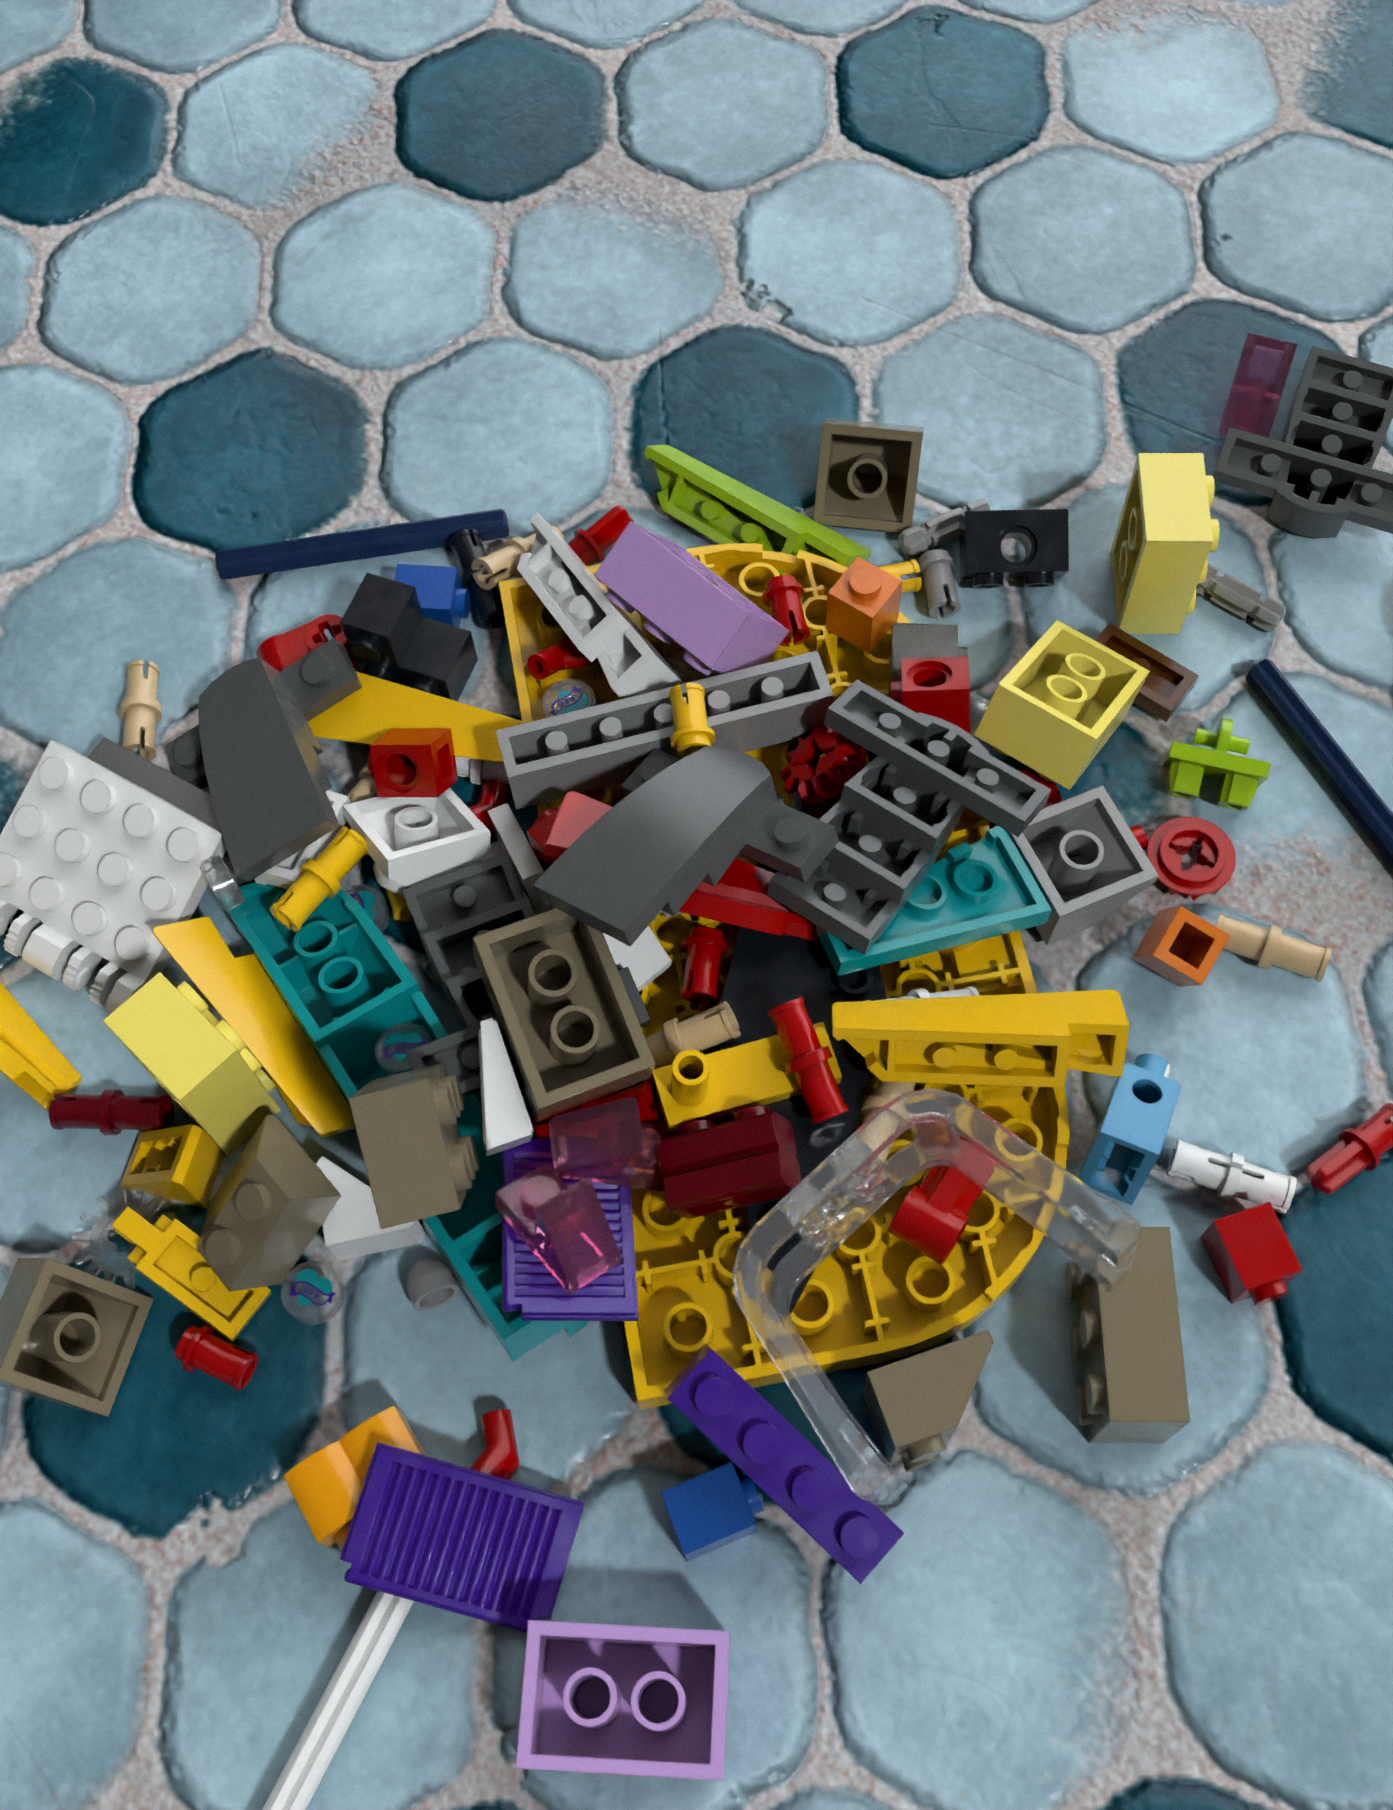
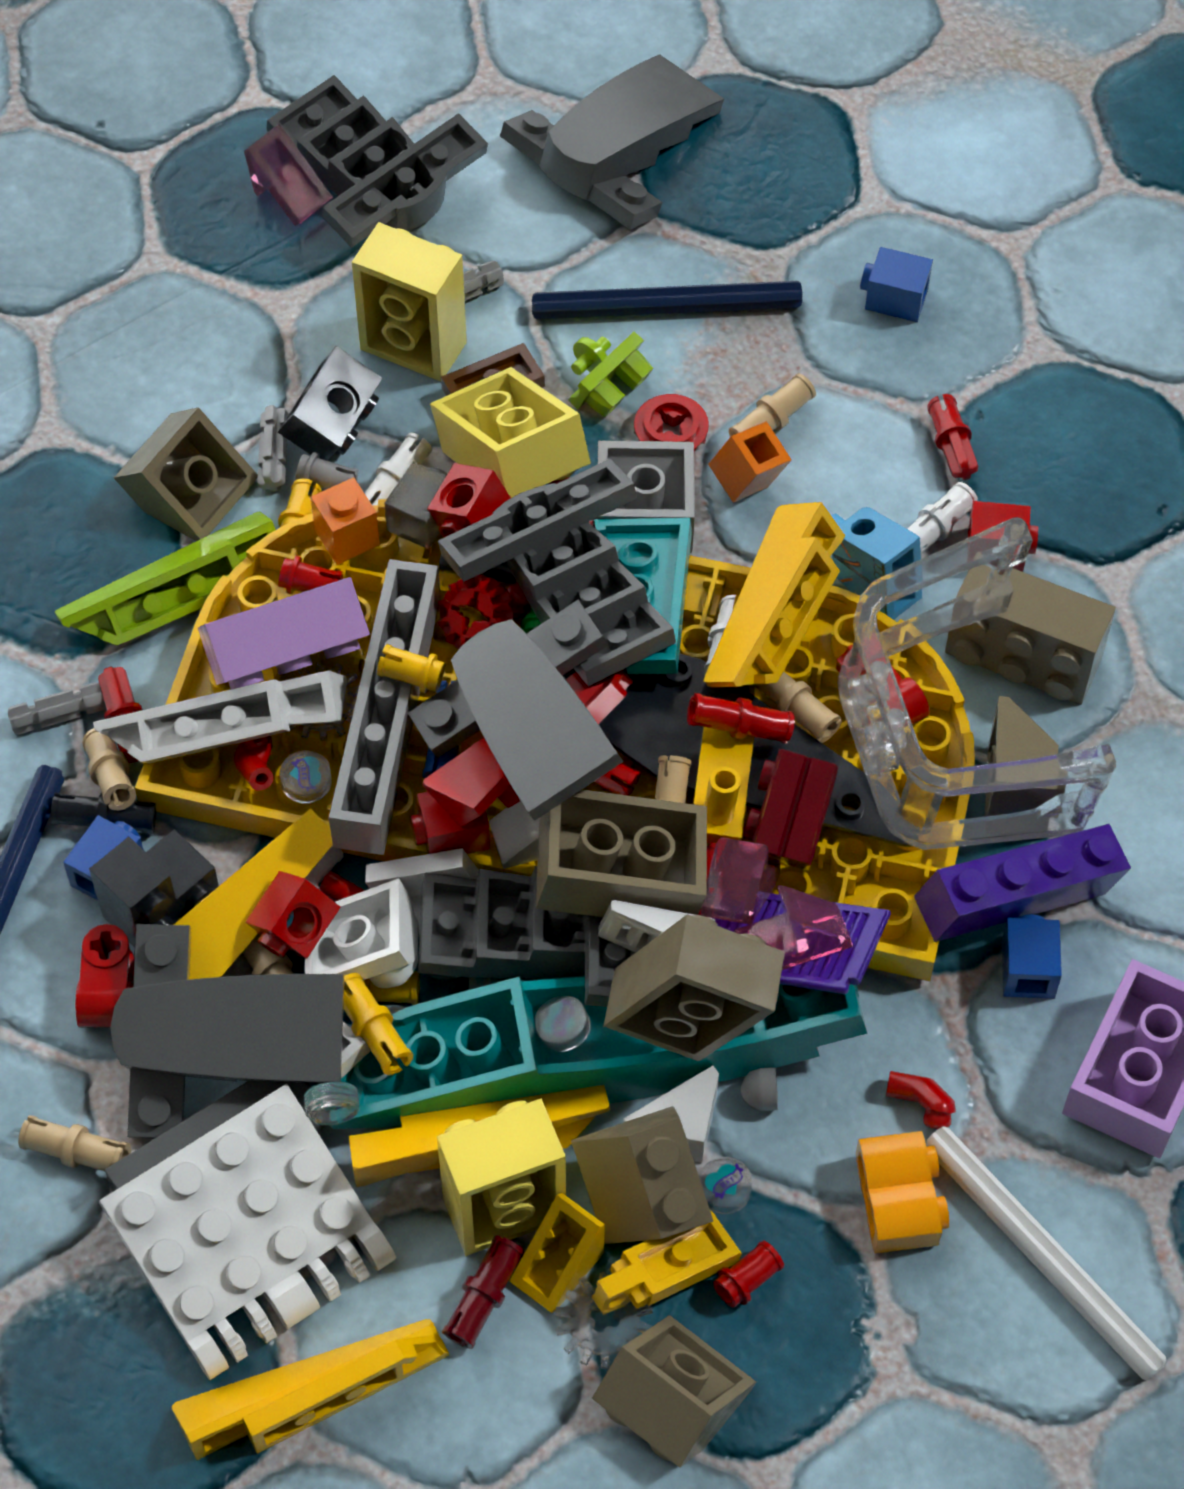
camera: 70 degrees left, 5 degrees down
dark purple window [340,1442,585,1633] -> none
none -> light grey axle [8,682,106,734]
none -> white pin [365,432,433,505]

